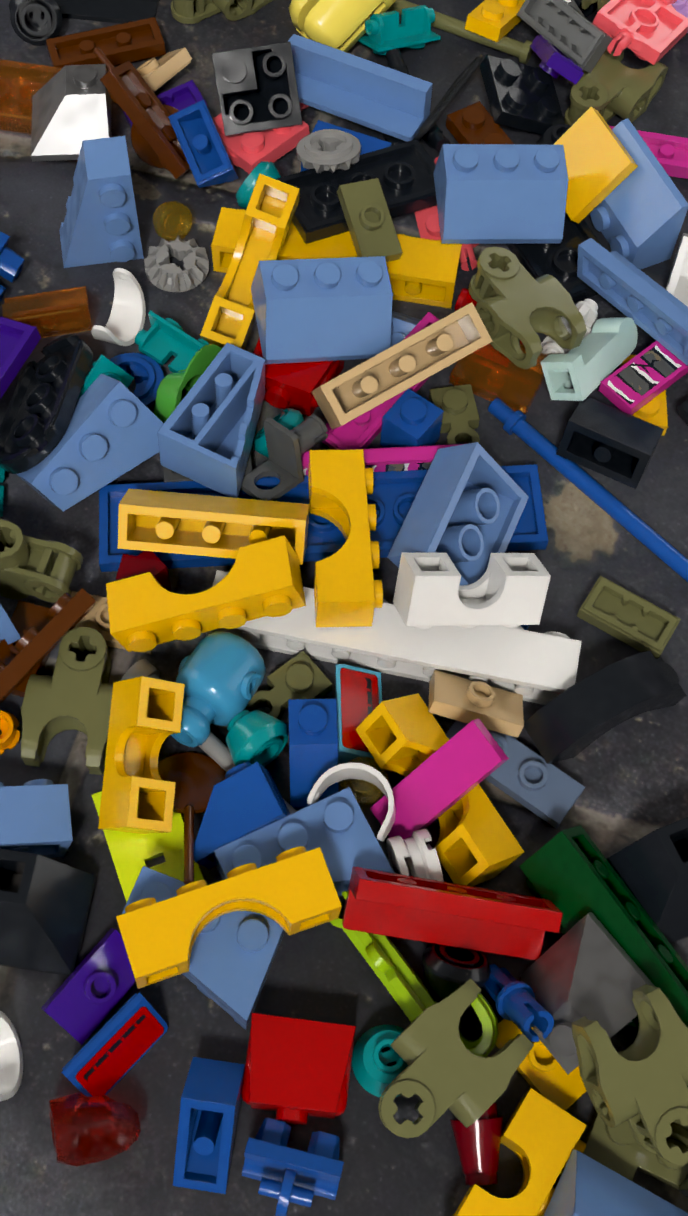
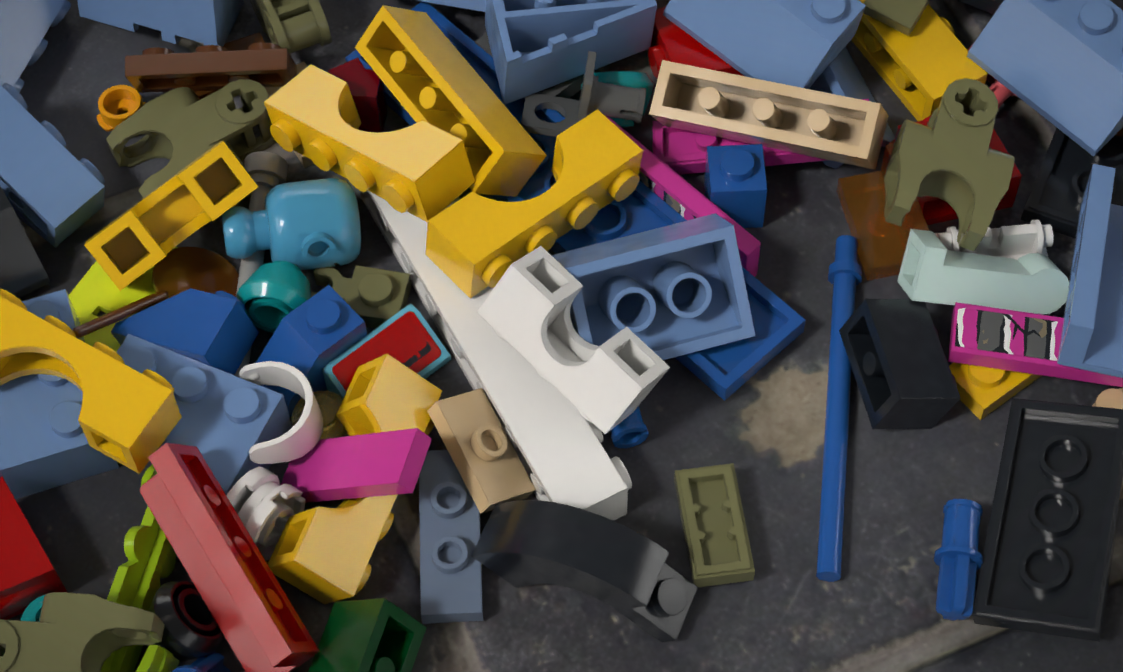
camera: 55 degrees right, 5 degrees down
olive plate [428,384,480,445] -> none

